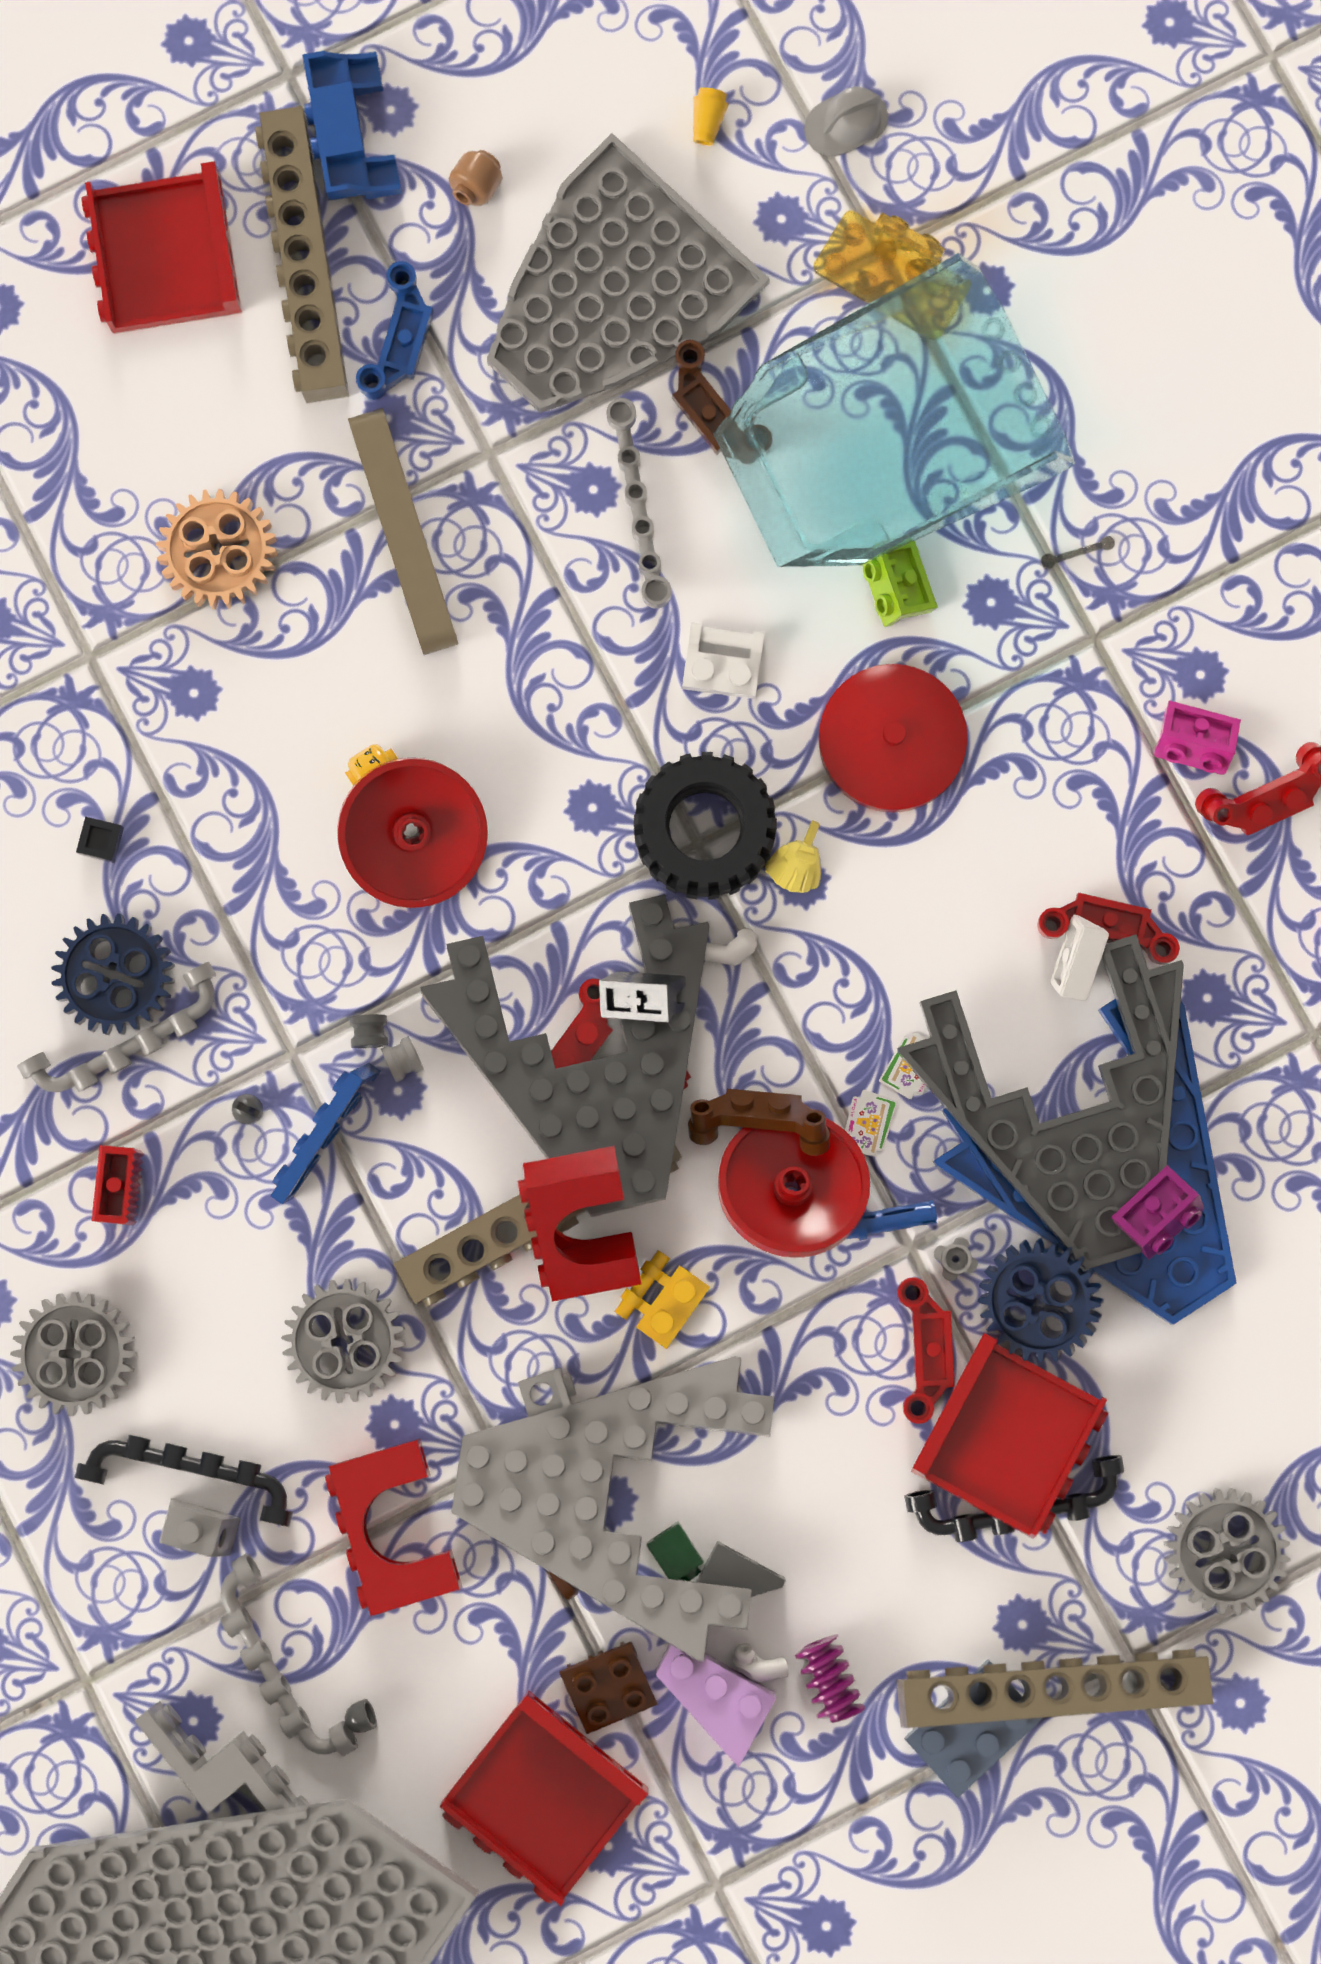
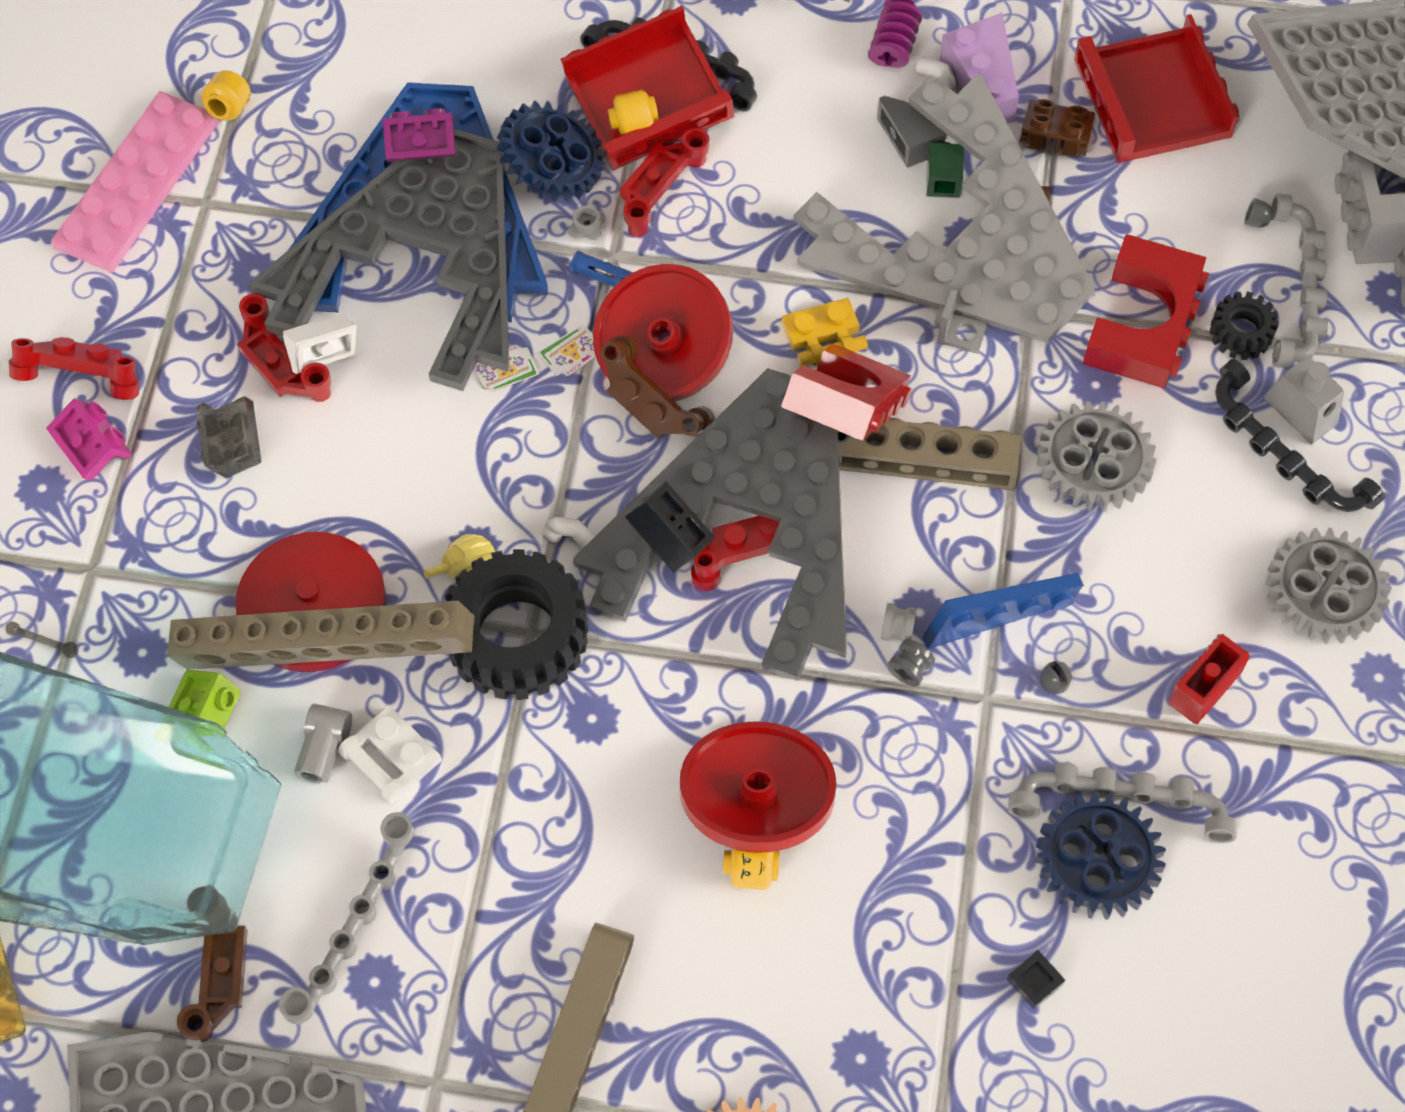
camera: 145 degrees left, 20 degrees down
none -> dark tan brick [167,601,474,669]
none -> clear smoke bracket [197,396,262,479]
none -> light grey piece [294,703,352,784]
none -> yellow head [608,90,659,135]
none -> black tyre [1209,291,1279,360]

